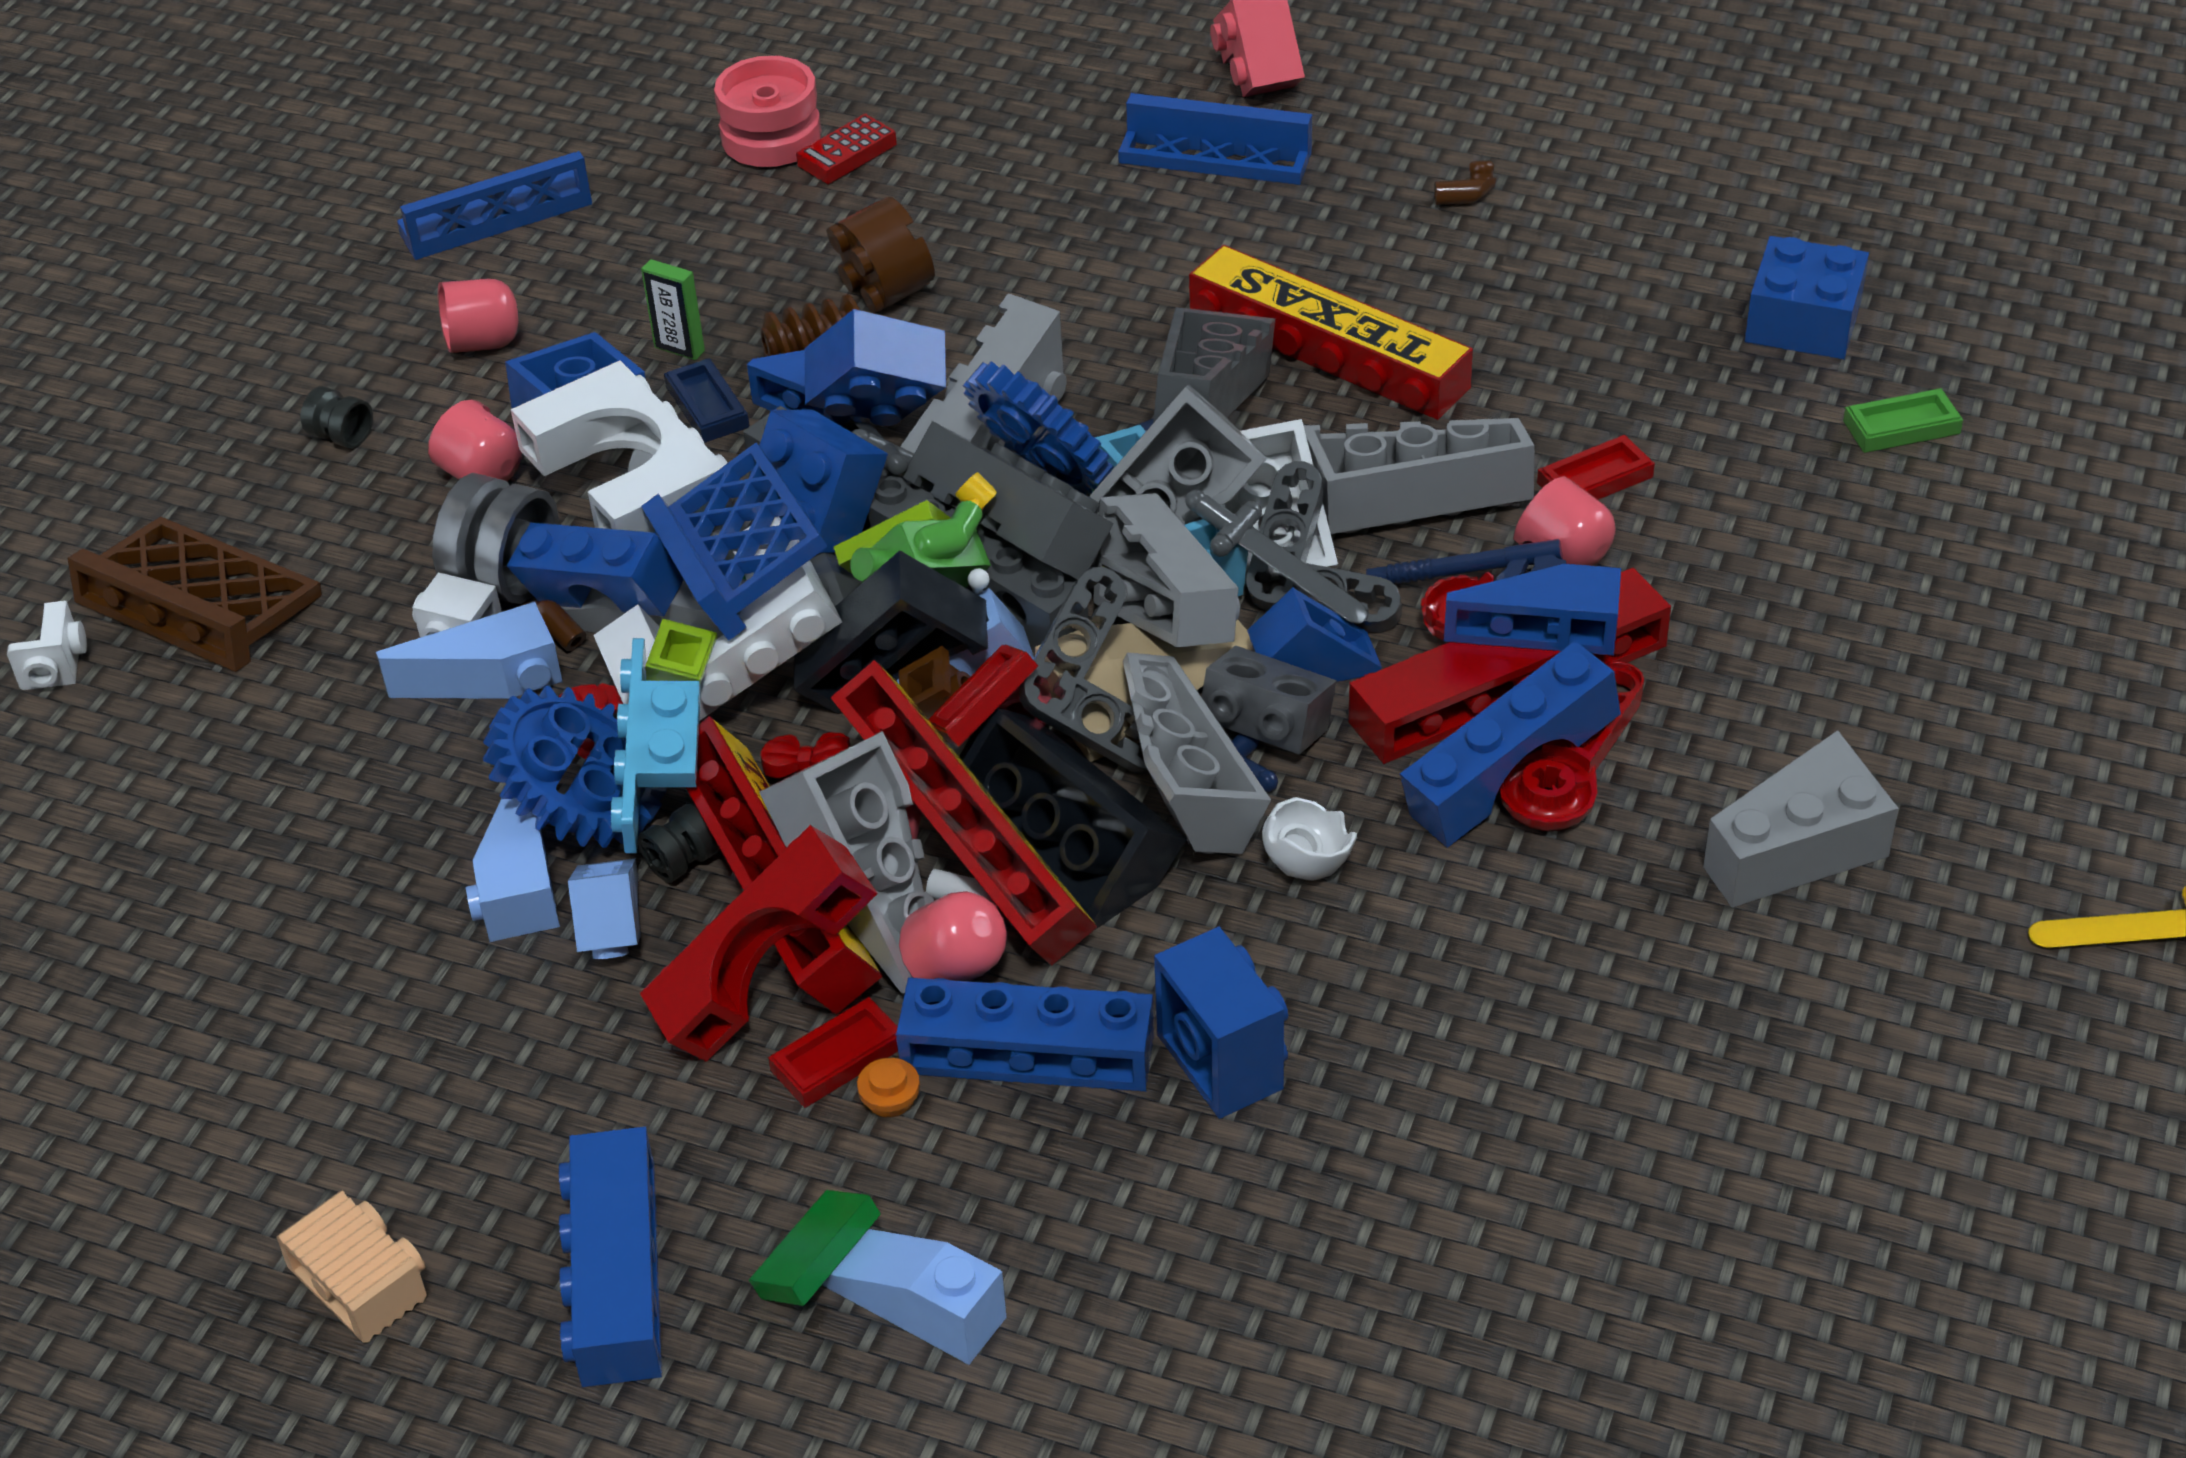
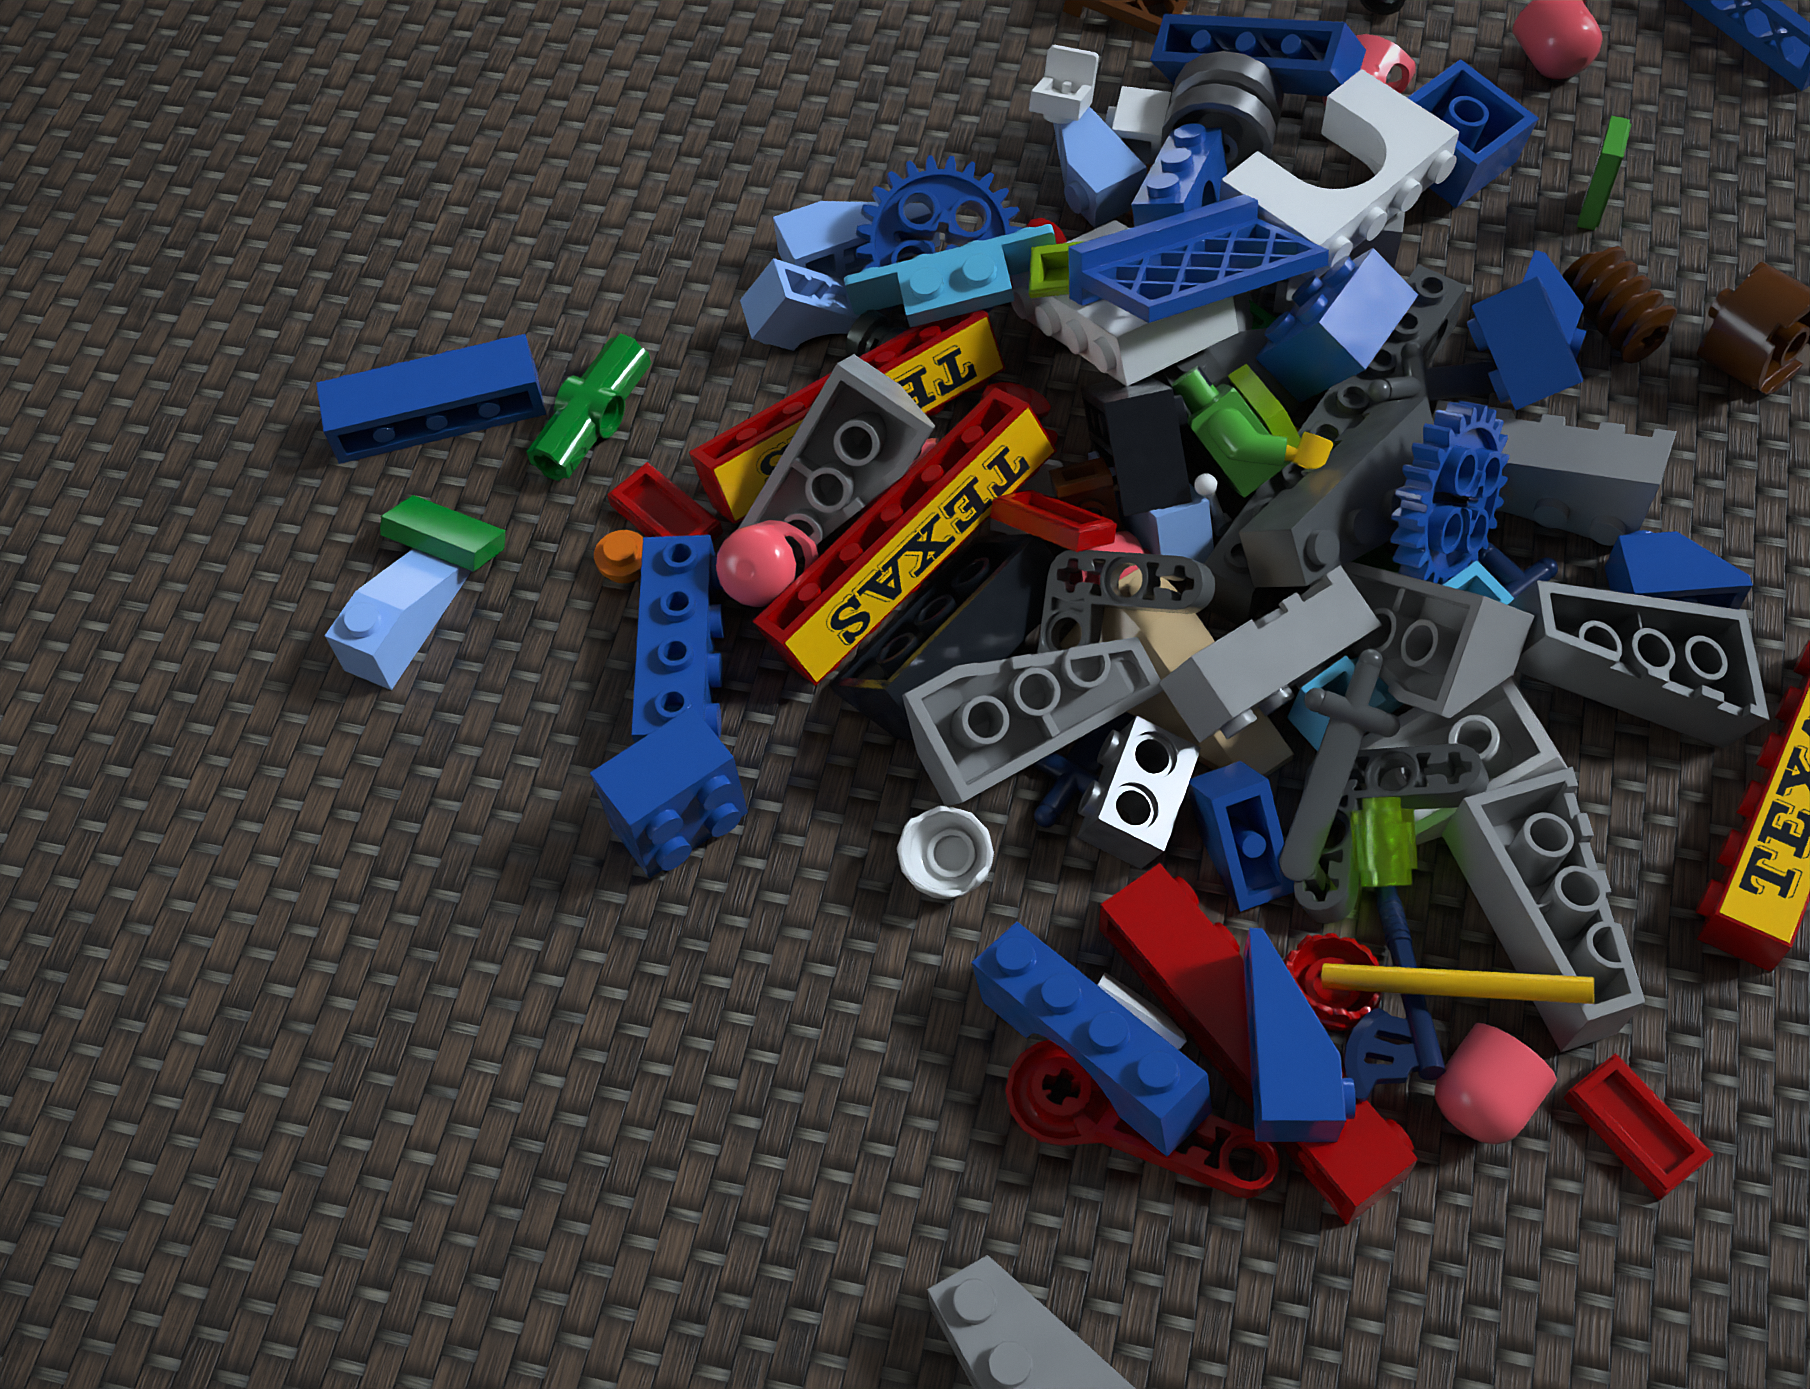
camera: 85 degrees right, 15 degrees up
light nougat brick [276,1190,427,1343] -> none
red arch [639,825,878,1062] -> none
dark blue tile [664,358,750,443] -> none
none -> green piece [526,333,651,482]
none -> white bracket [1029,45,1099,124]
none -> blue brick [1150,14,1366,96]
none -> yellow bar [1321,963,1594,1004]
none -> clear neon green brick [1350,797,1418,887]
none -> blue slope [1604,530,1753,610]

